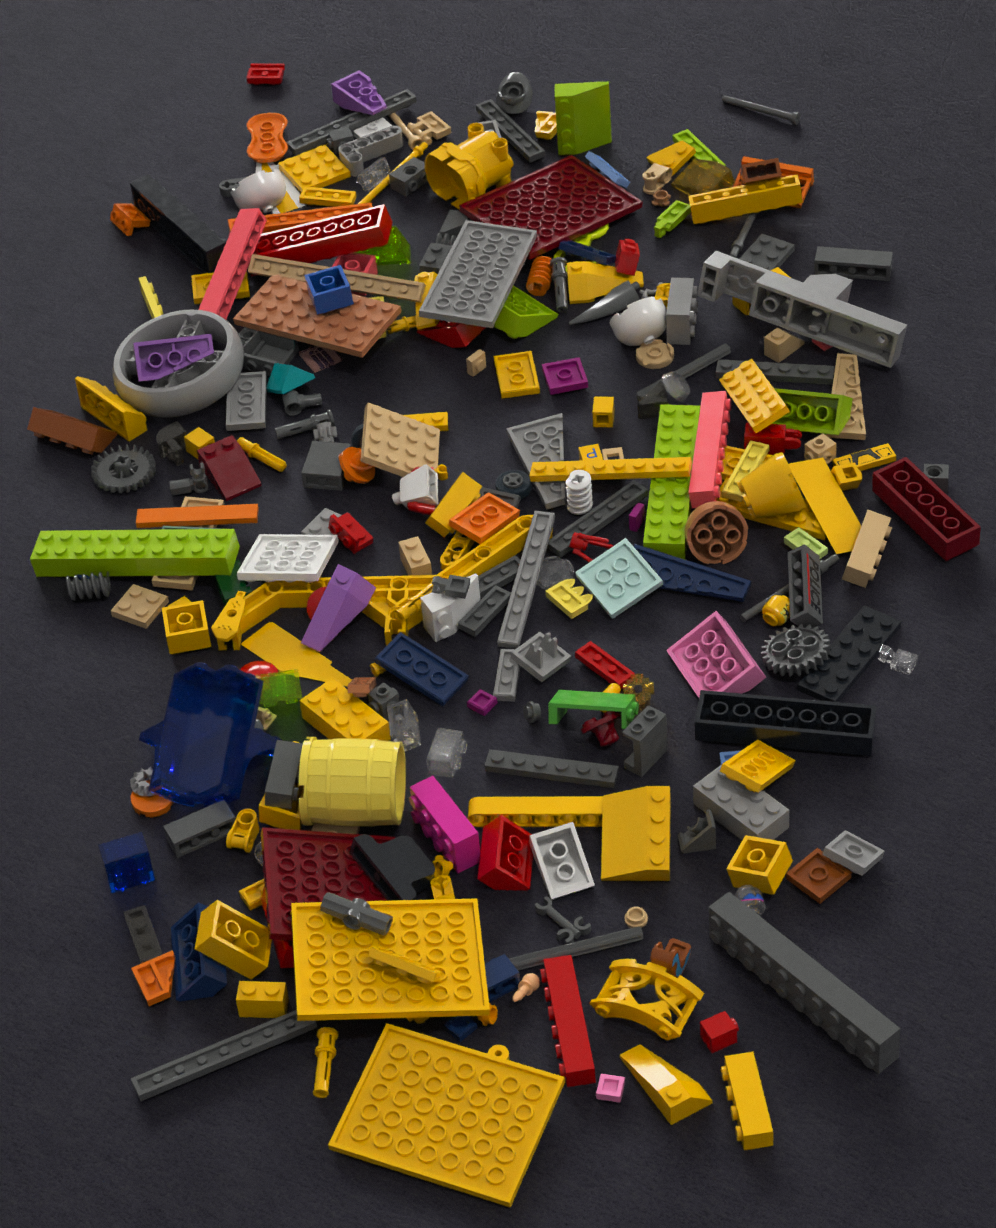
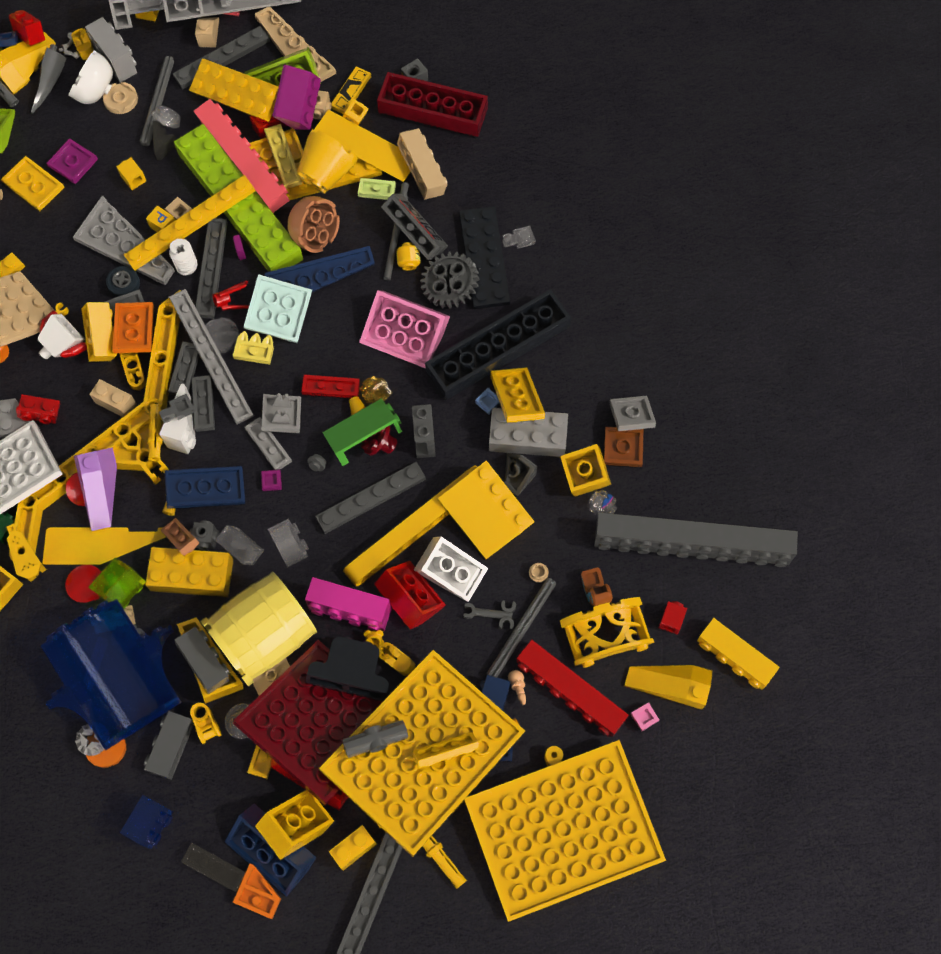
camera: 45 degrees left, 25 degrees up
none -> magenta slope [273,65,321,130]

